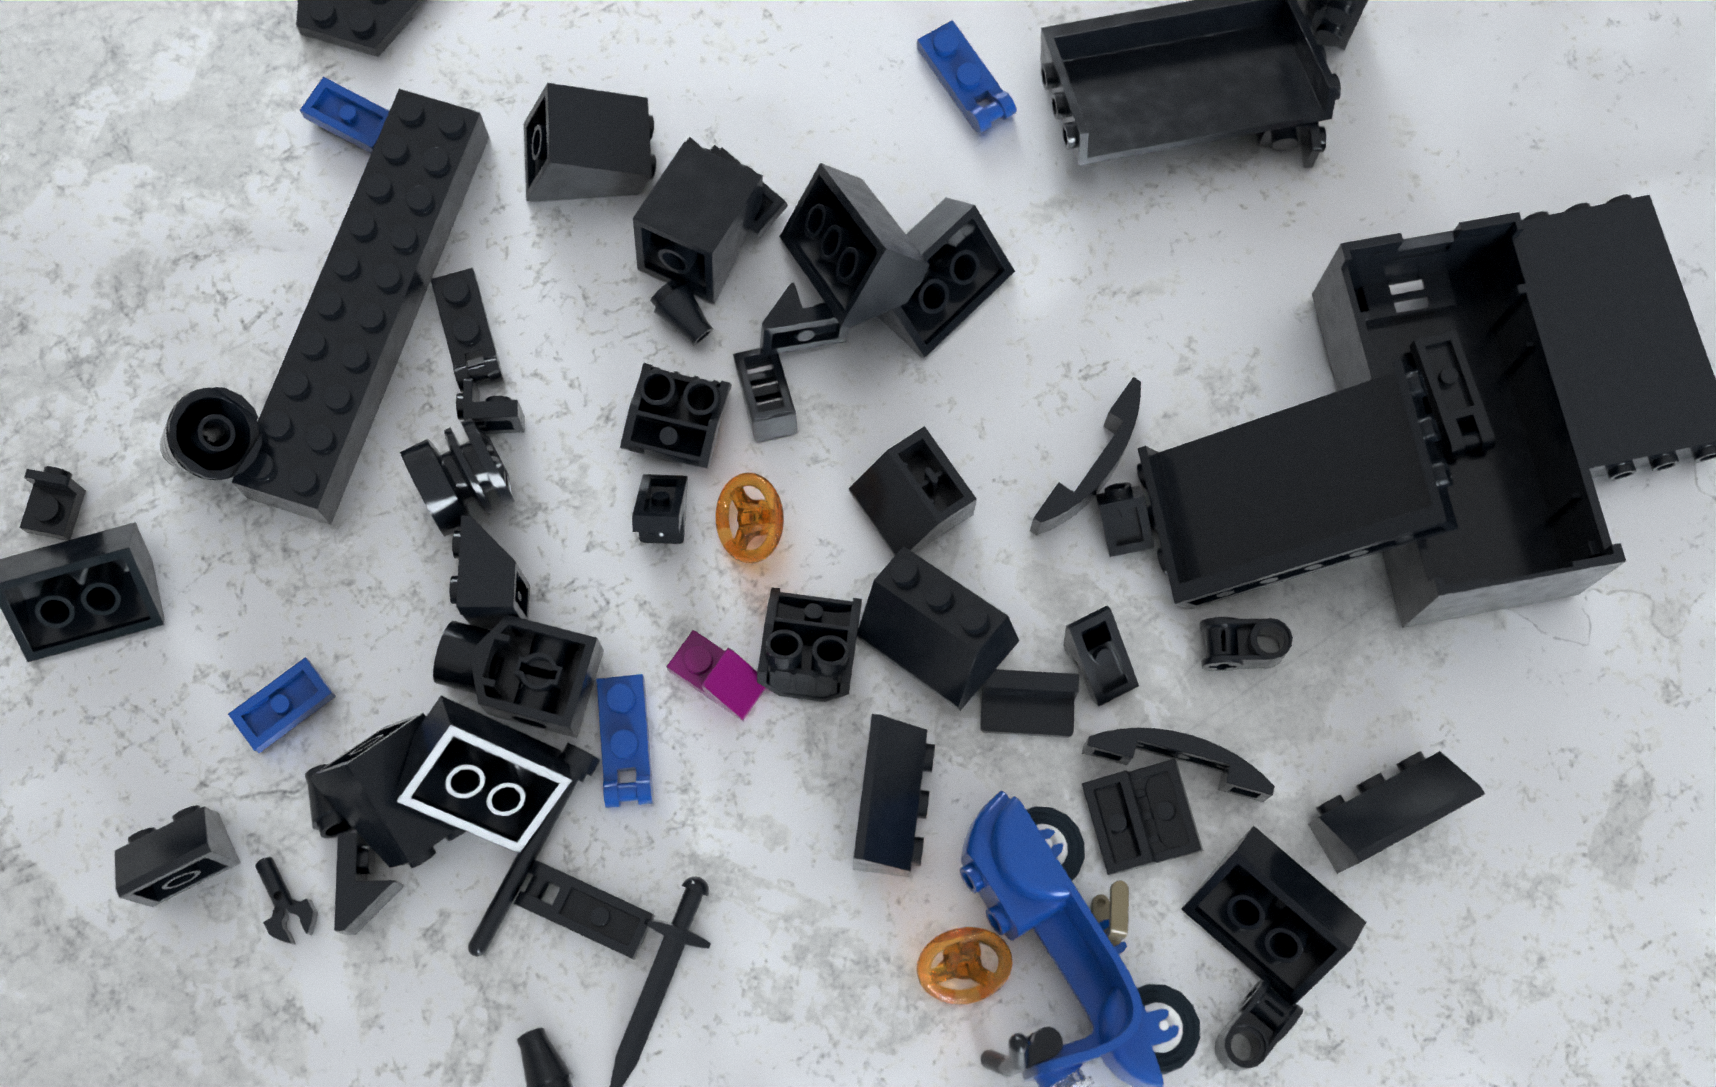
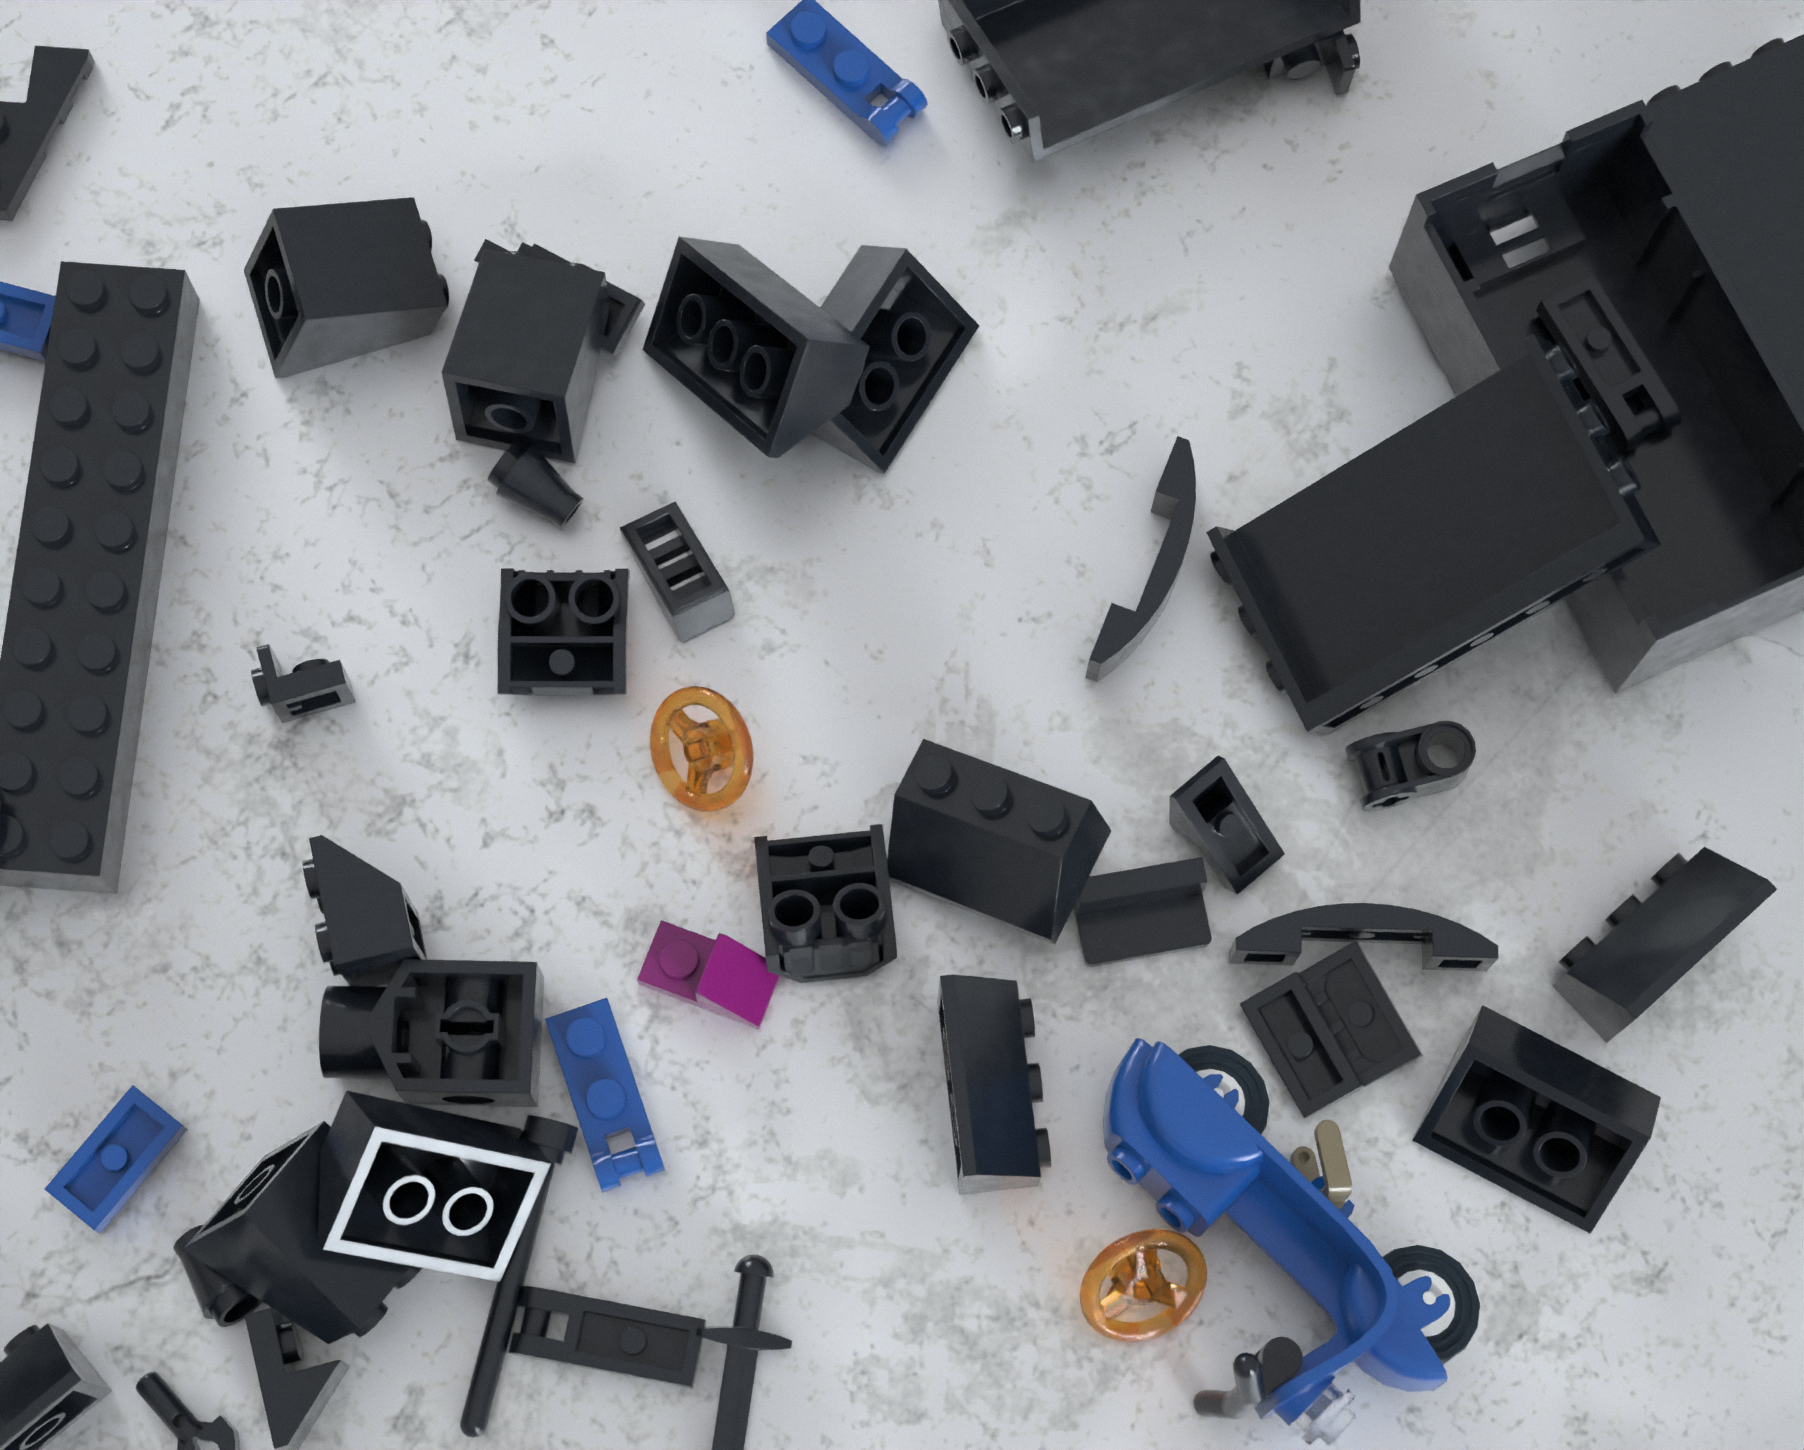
camera: 15 degrees left, 0 degrees up
black wheel [400,417,515,537] -> none
black plate [430,268,504,392] -> none
black slope [632,474,688,544] -> none
black slope [760,282,849,356] -> none
black slope [849,426,977,556] -> none
black bracket [1096,482,1154,557] -> none
black piece [1214,977,1304,1071] -> none

